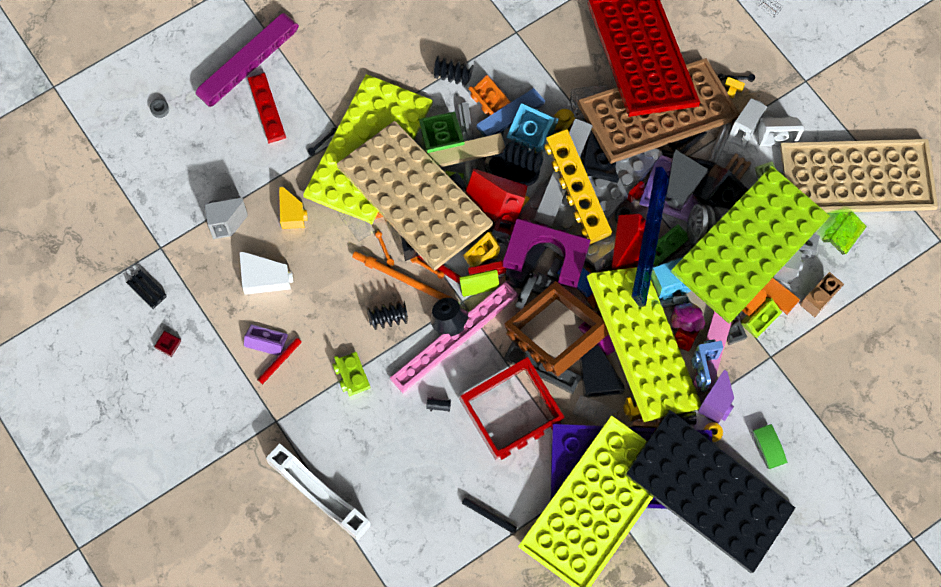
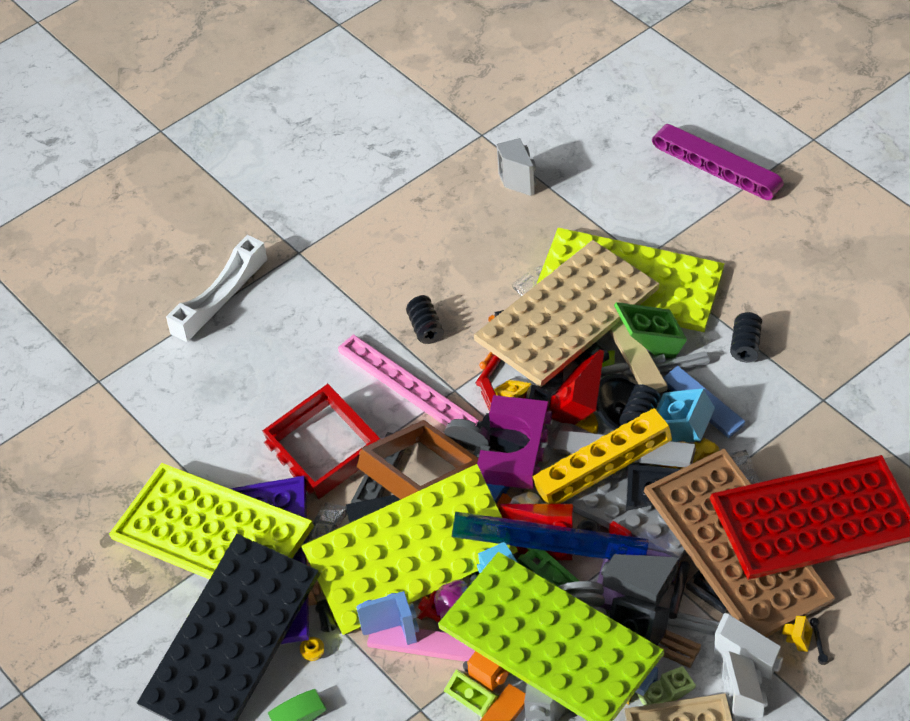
camera: 90 degrees right, 20 degrees down
black tile [126,270,167,309] -> none
dark grey tile [150,99,169,118] -> none
dark red tile [154,330,182,357] -> none
white slope [240,252,293,295] -> none
medium lavender slope [244,324,288,356] -> none
red plate [248,73,286,143] -> none
red bar [257,337,302,385] -> none
yellow slope [279,187,308,229] -> none
black hinge [308,128,337,156] -> none
lime bracket [332,352,371,397] -> none
orange bar [352,251,456,300] -> none
black pin [426,396,451,412] -> none
black cone [431,298,468,336] -> none
slope [460,270,499,297] -> none
black bar [462,497,517,534] -> none
orange bracket [468,75,511,116] -> none
medium lavender slope [698,370,734,424] -> none
dark grey tile [727,320,747,345] -> none

